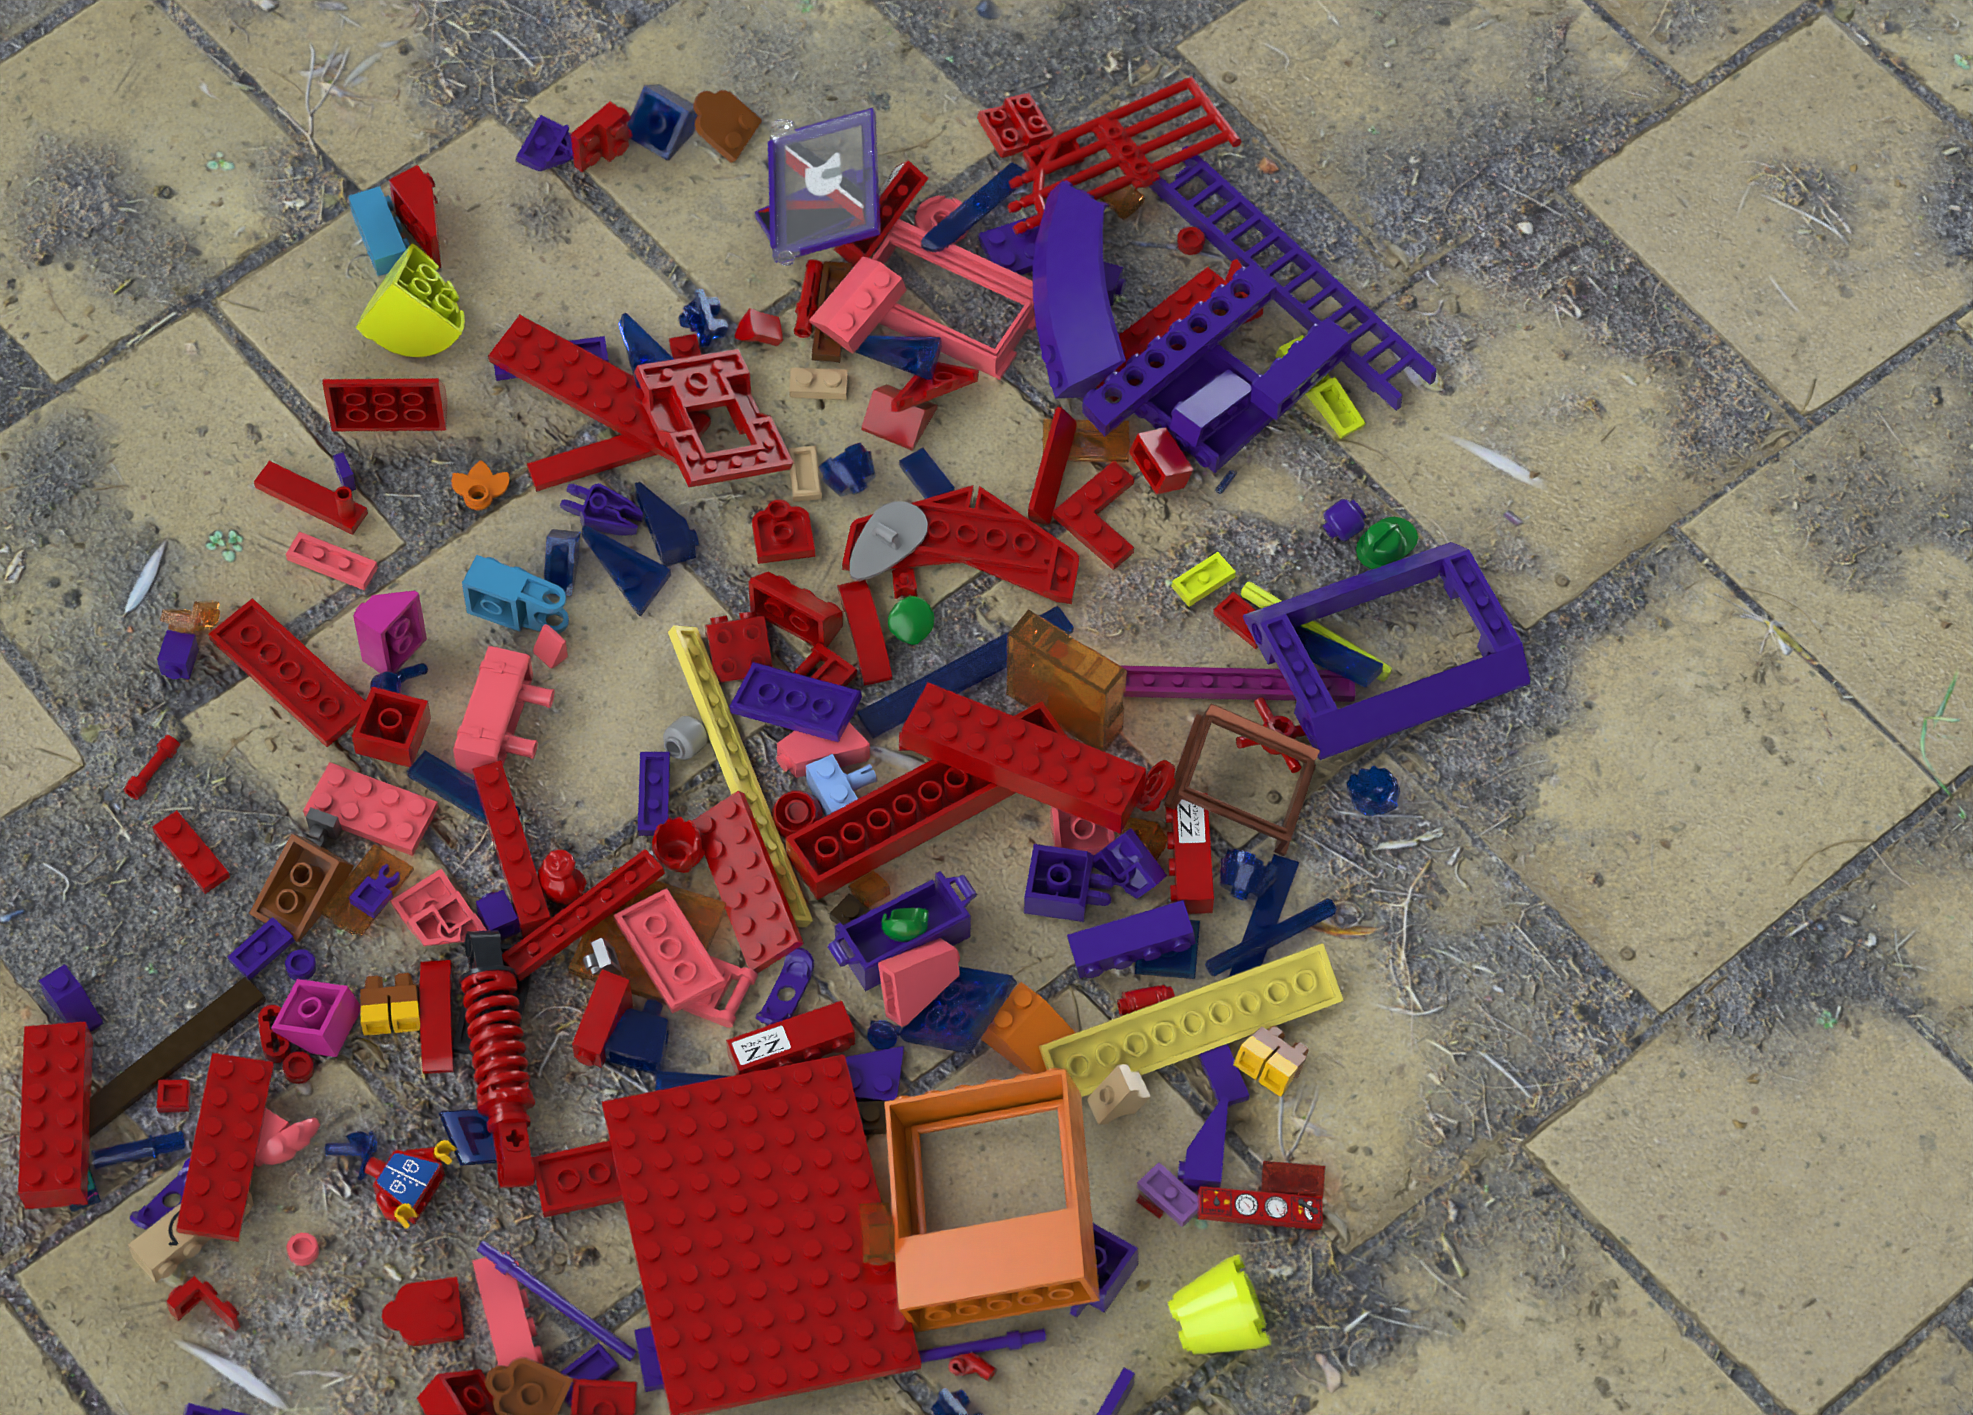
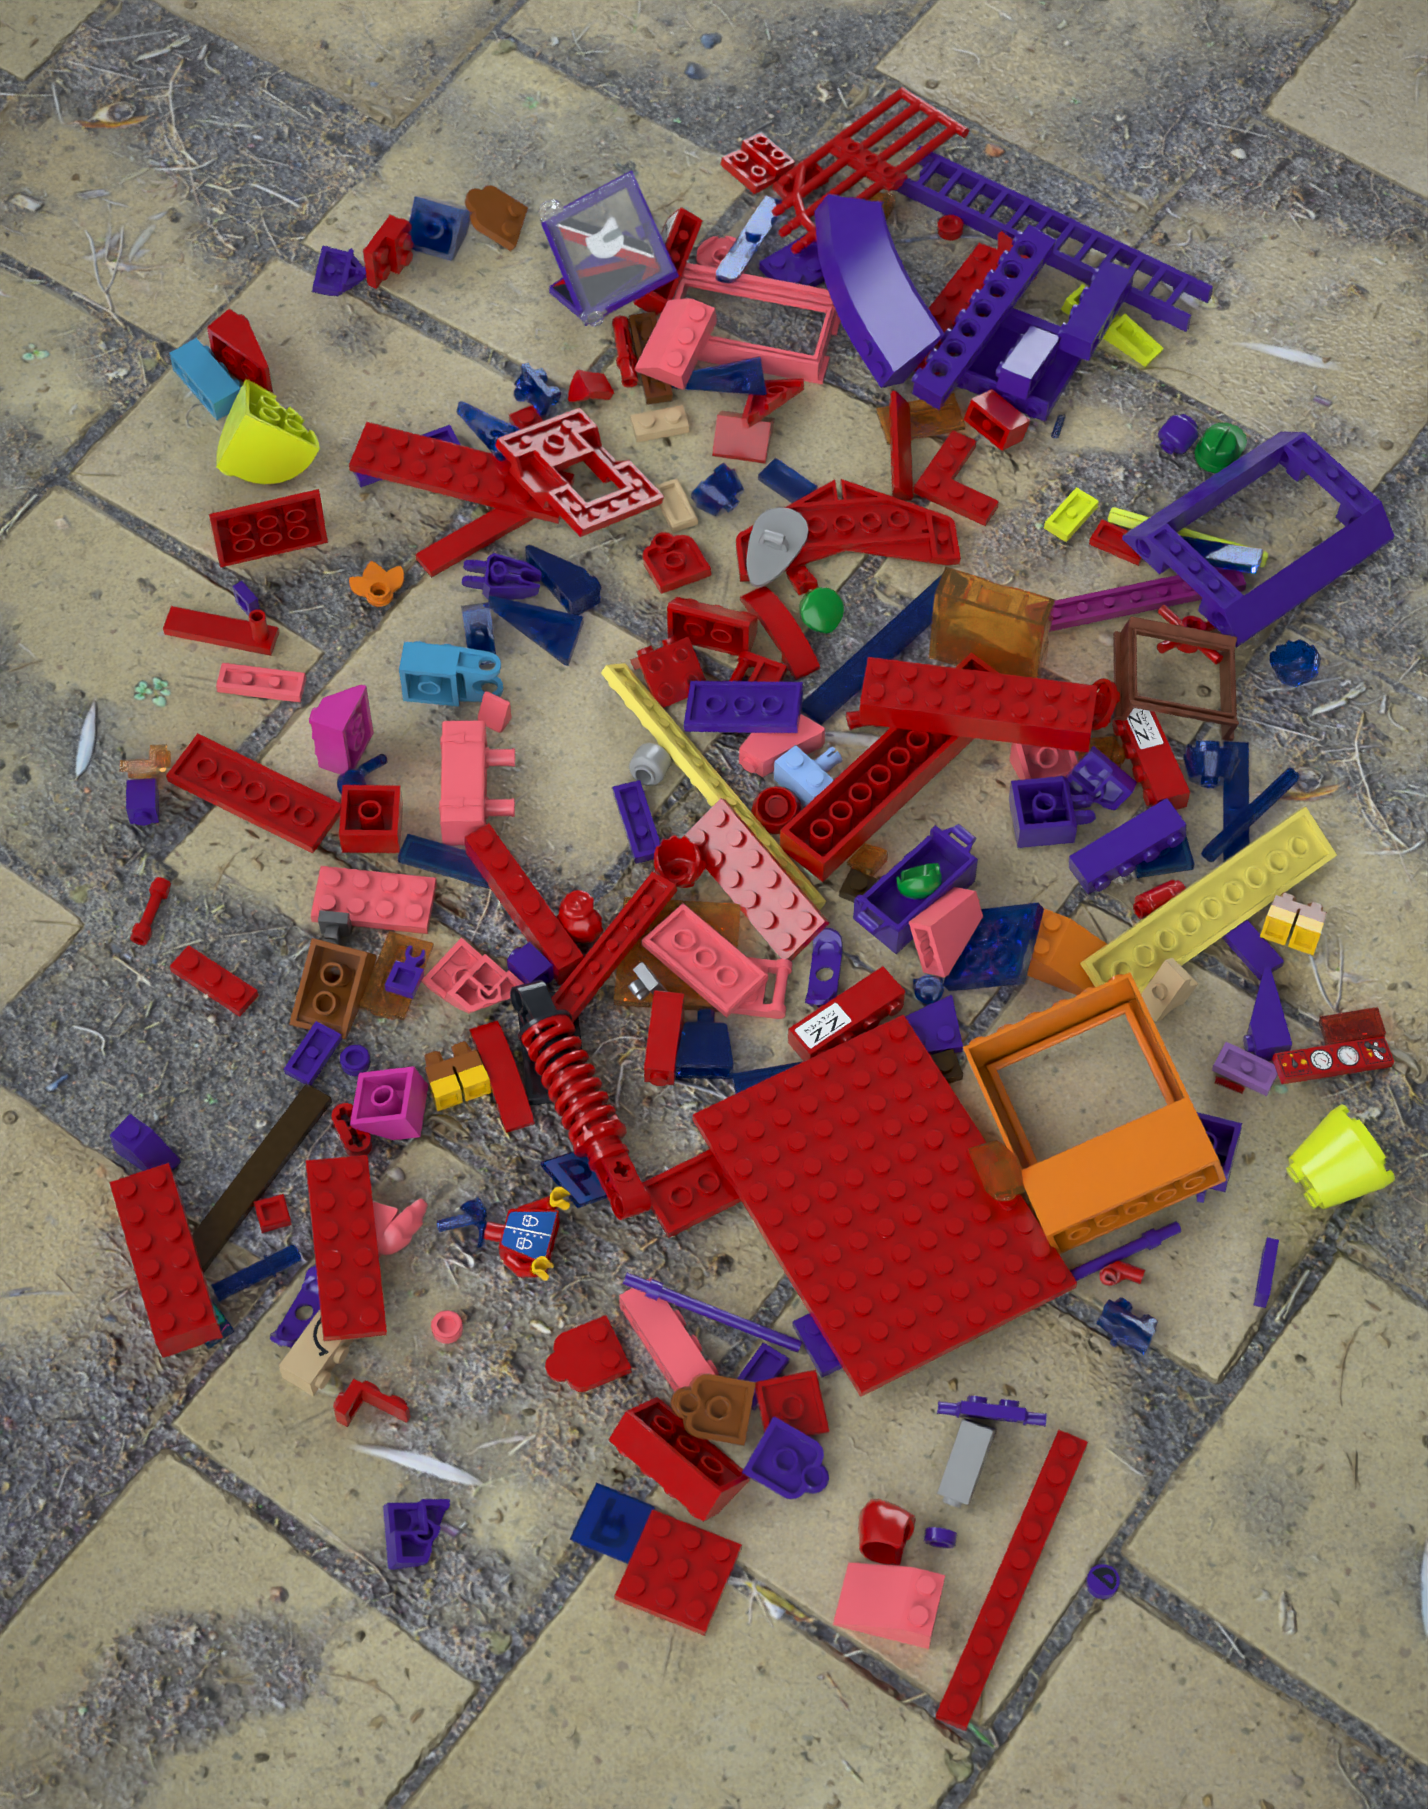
camera: 15 degrees left, 0 degrees up
red tile [282,1051,314,1084] -> none

